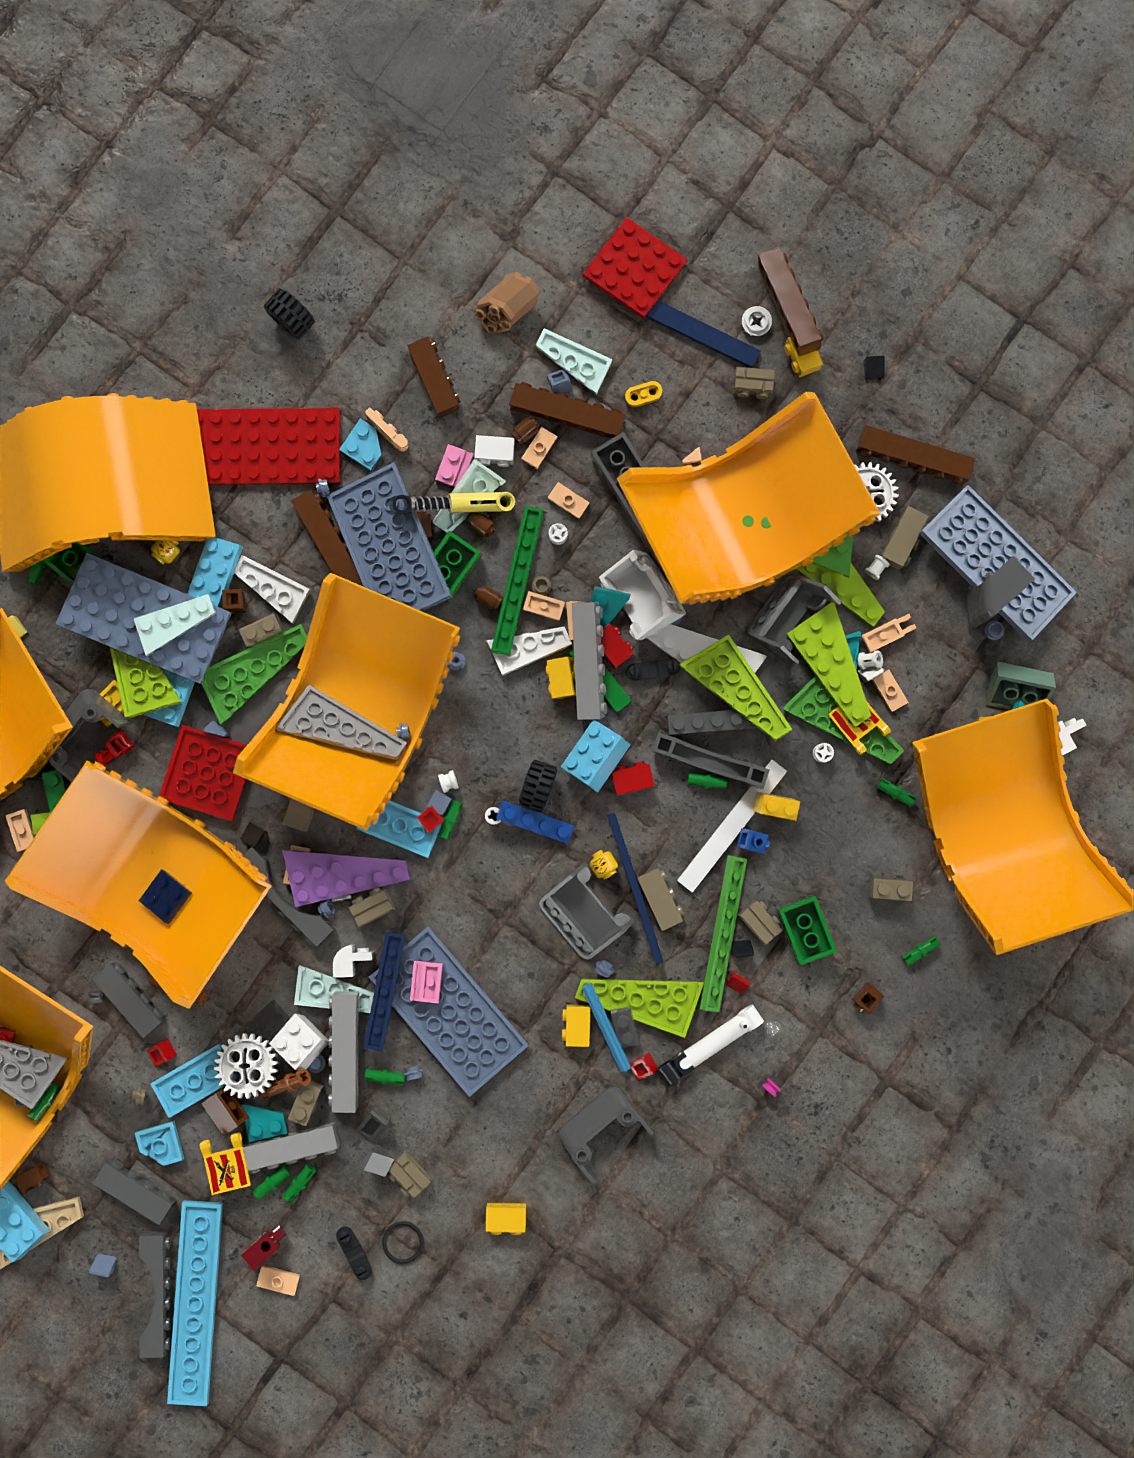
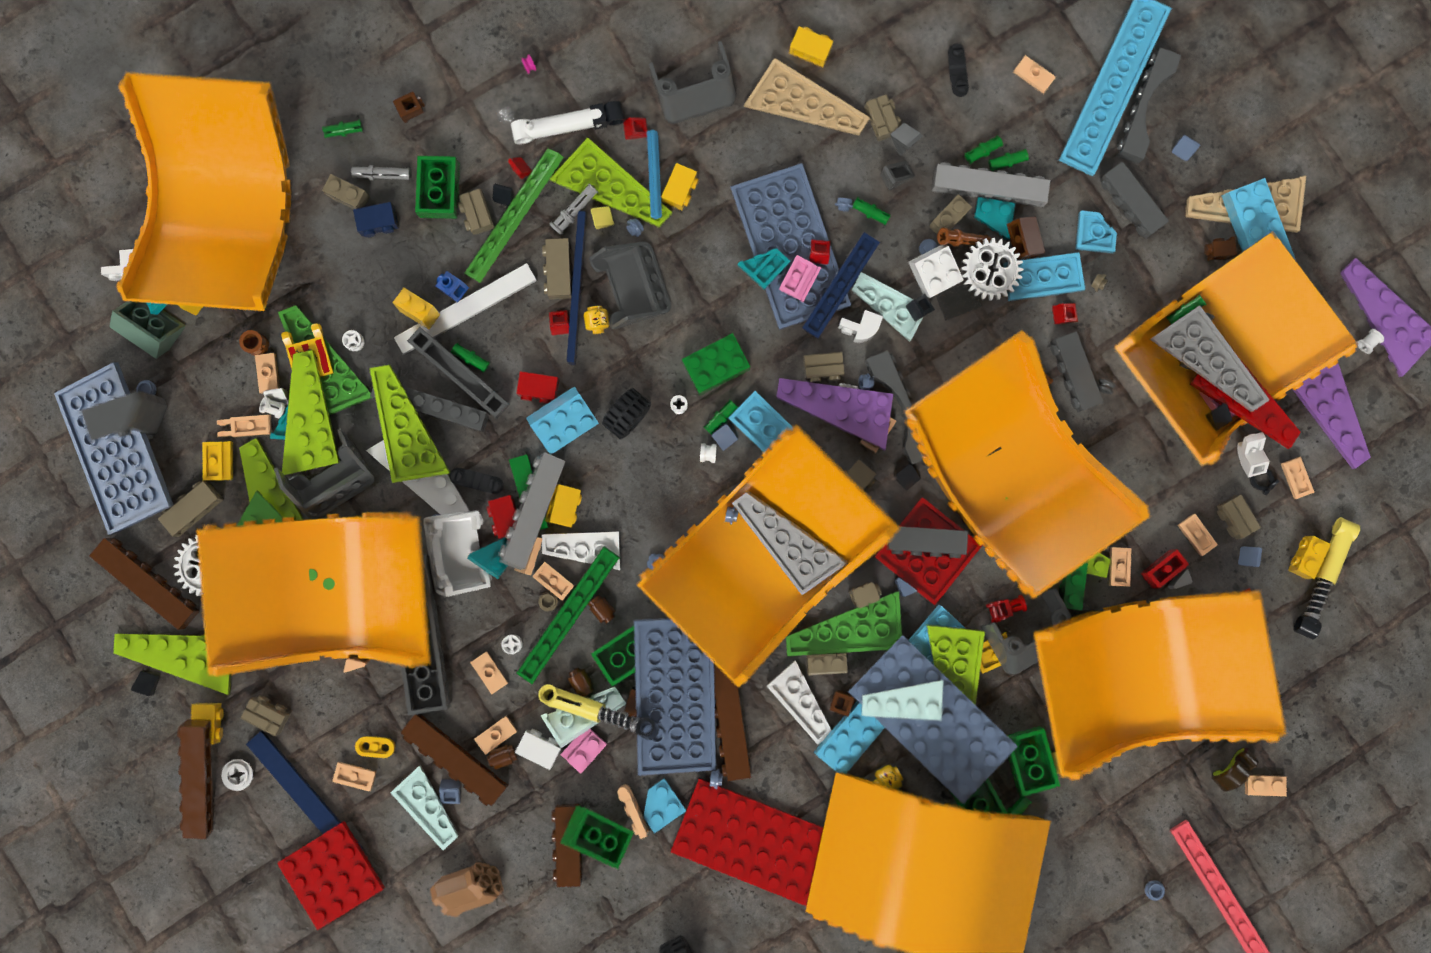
camera: 165 degrees left, 0 degrees up
clear blue plate [138,869,192,924] -> none
flag [200,1132,251,1195] -> none
dark red torso [241,1225,287,1271] -> none
light grey brick [329,991,359,1113] -> none
black tyre [382,1221,424,1264] -> none
red plate [417,806,445,833] -> none
blue plate [495,800,574,844] -> none
dark grey plate [611,1007,640,1048] -> none
white bush [865,555,890,580] -> none
green pin [877,778,917,808] -> none
none -> lime wing [113,634,231,695]
none -> yellow plate [202,441,233,481]
none -> dark orange piece [239,330,269,356]
none -> light nougat plate [332,762,377,792]
none -> light grey pin [351,165,411,181]
none -> dark blue brick [353,202,399,237]
none -> light grey pin [549,183,598,235]
none -> red slope [549,310,569,335]
none -> green brick [560,806,634,869]
none -> light yellow slope [590,206,614,230]
none -> green brick [682,333,750,396]
none -> teal wing [737,248,790,290]
none -> tan wing [744,58,870,135]
none -> red slope [809,240,830,265]
none -> dark tan brick [849,582,882,608]
none -> dark grey brick [886,527,968,558]
none -> black slope [906,294,935,321]
none -> green brick [1006,726,1060,796]

